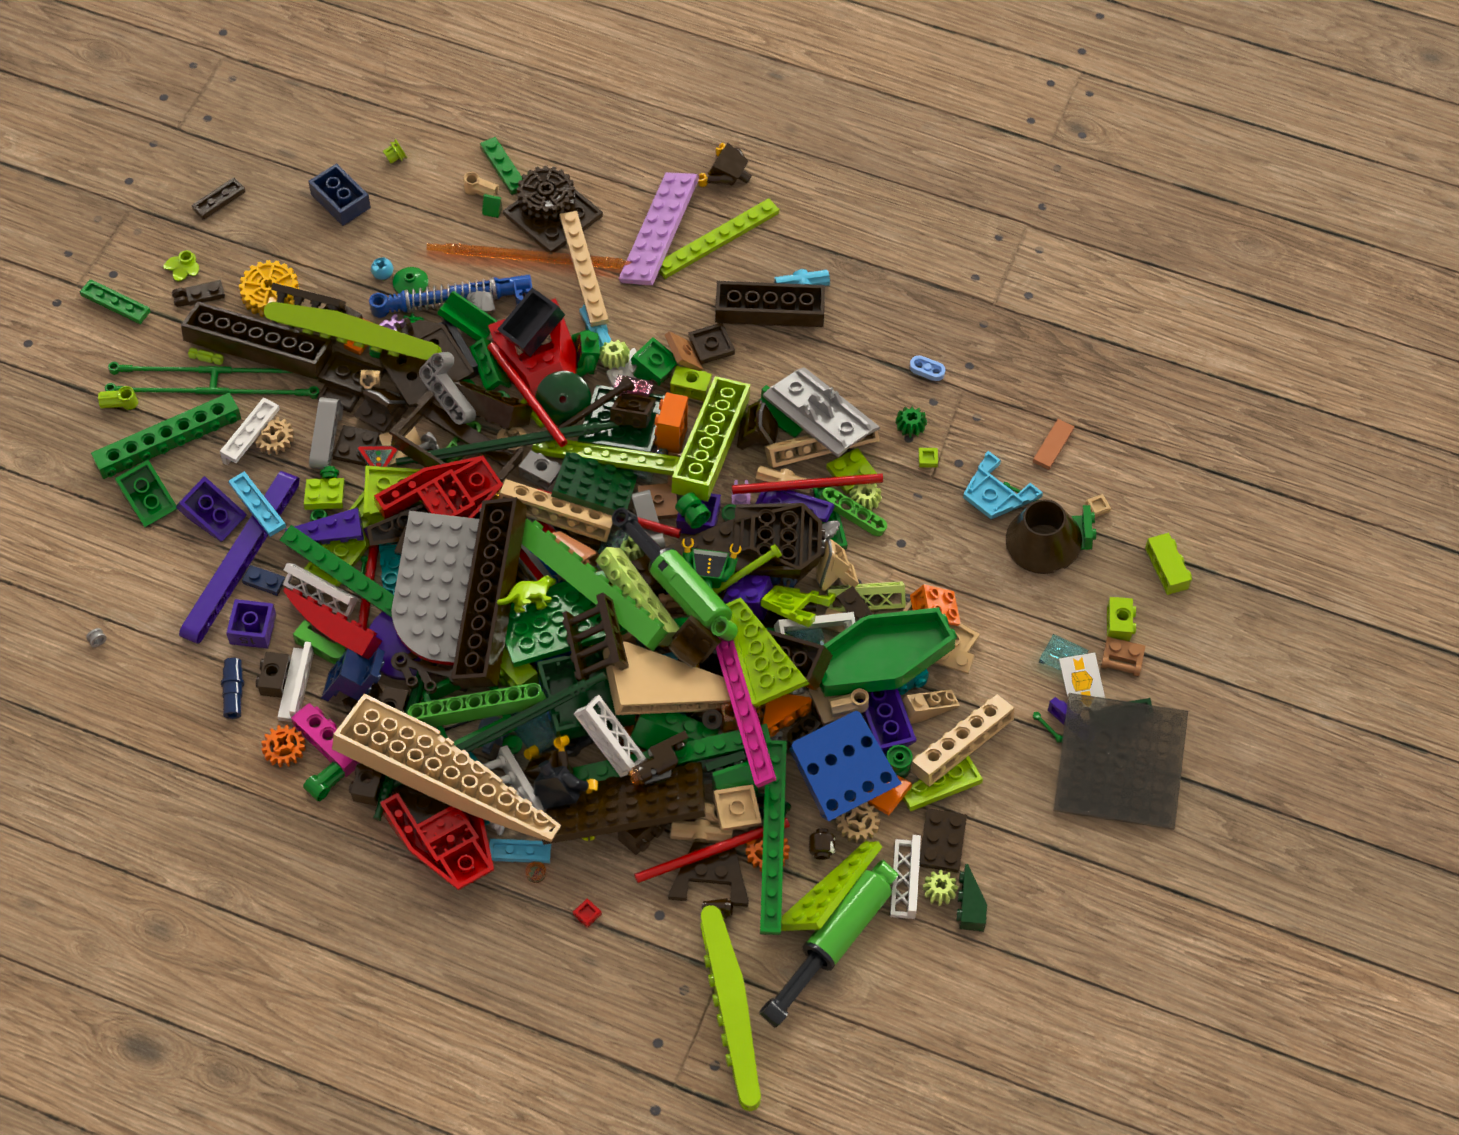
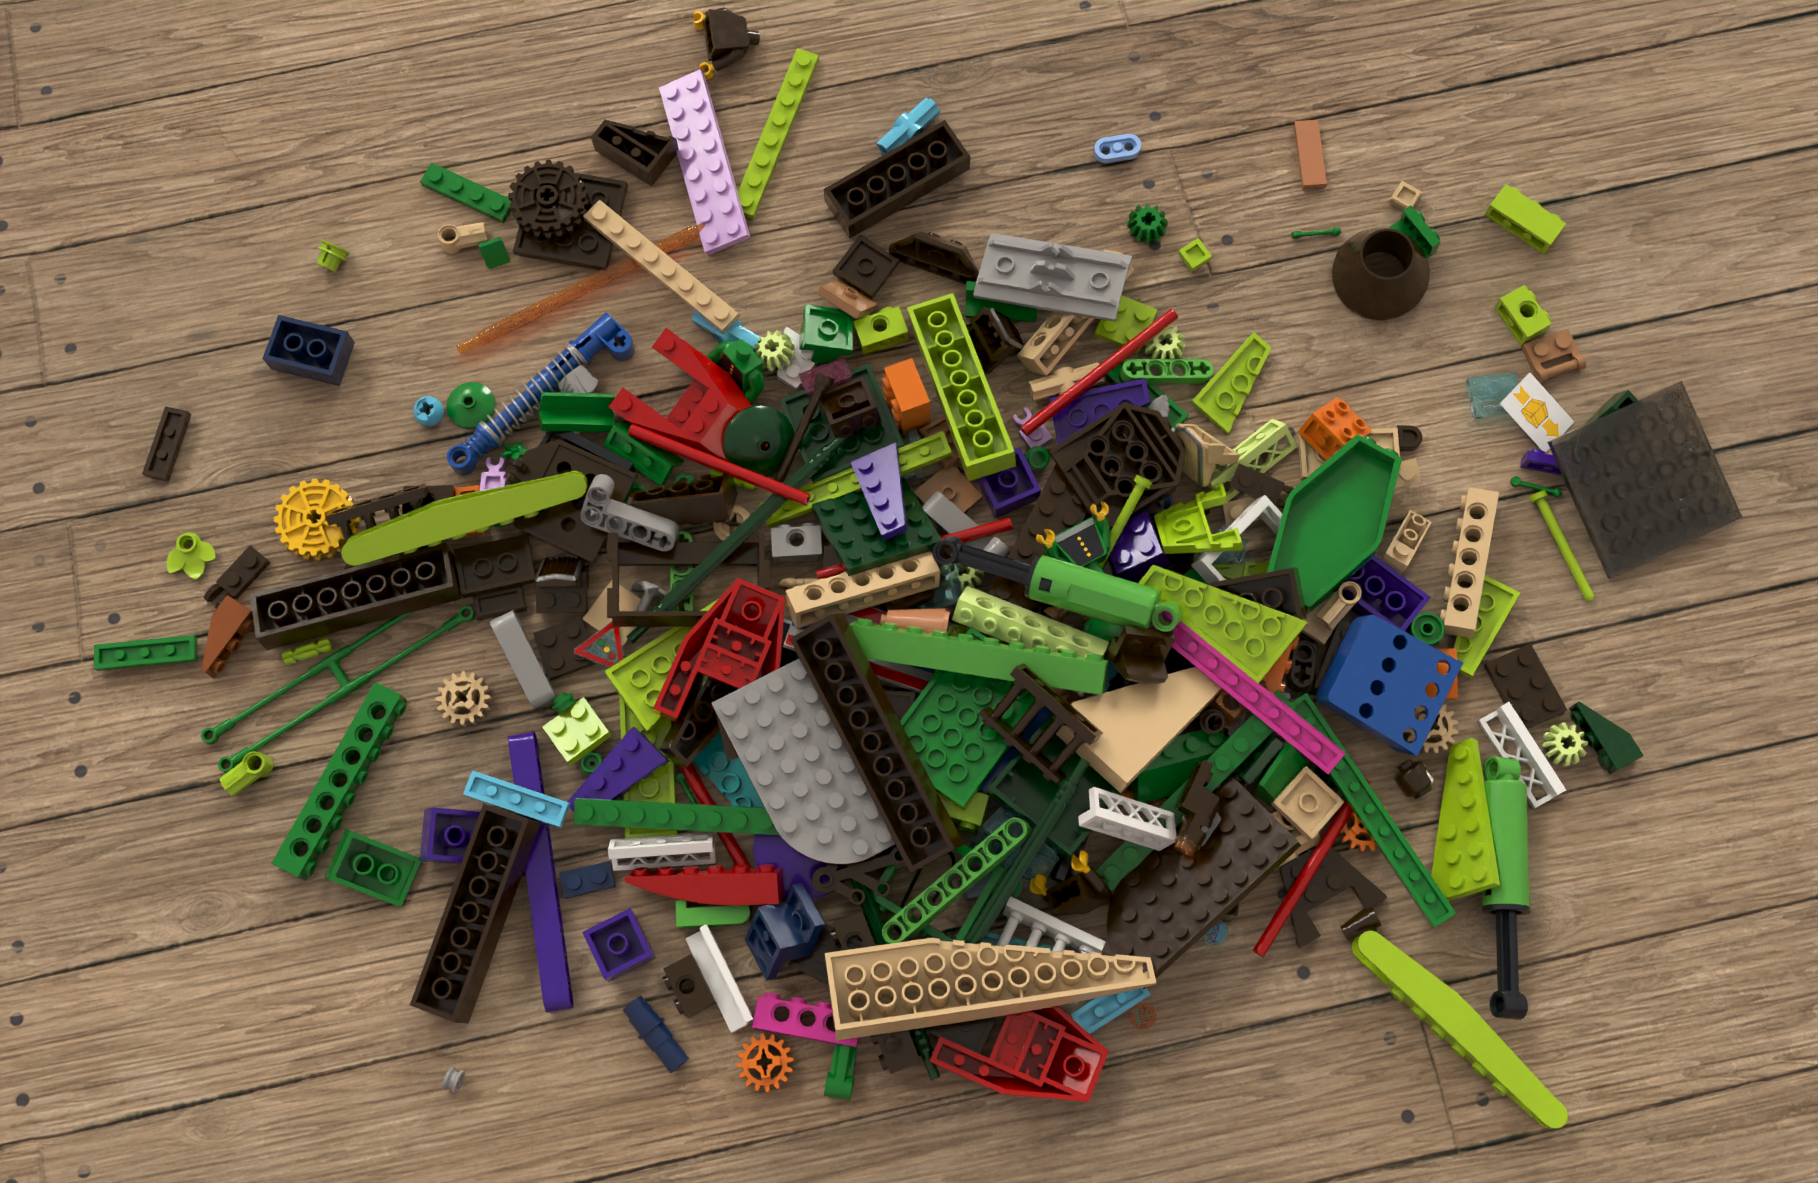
camera: 30 degrees left, 15 degrees up
white fence [220,397,280,465] -> none
tan piece [360,370,380,389] -> none
lime animal [496,575,556,613] -> none
black piece [497,287,565,357] -> none
black torso [534,760,598,810] -> none
red tile [572,898,602,928] -> none
green wheel [675,492,711,529] -> none
medium azure wing [963,451,1043,520] -> none
none -> dark orange slope [201,595,254,678]
none -> dark brown brick [410,804,541,1023]
none -> dark brown wedge [591,120,679,186]
none -> wing [850,443,907,541]
none -> dark brown wedge [889,231,979,285]
none -> lime wing [1190,332,1272,435]
none -> clear light blue tile [1202,920,1229,946]
none -> dark brown tile [1396,425,1422,451]
none -> lime bar [1529,490,1594,602]

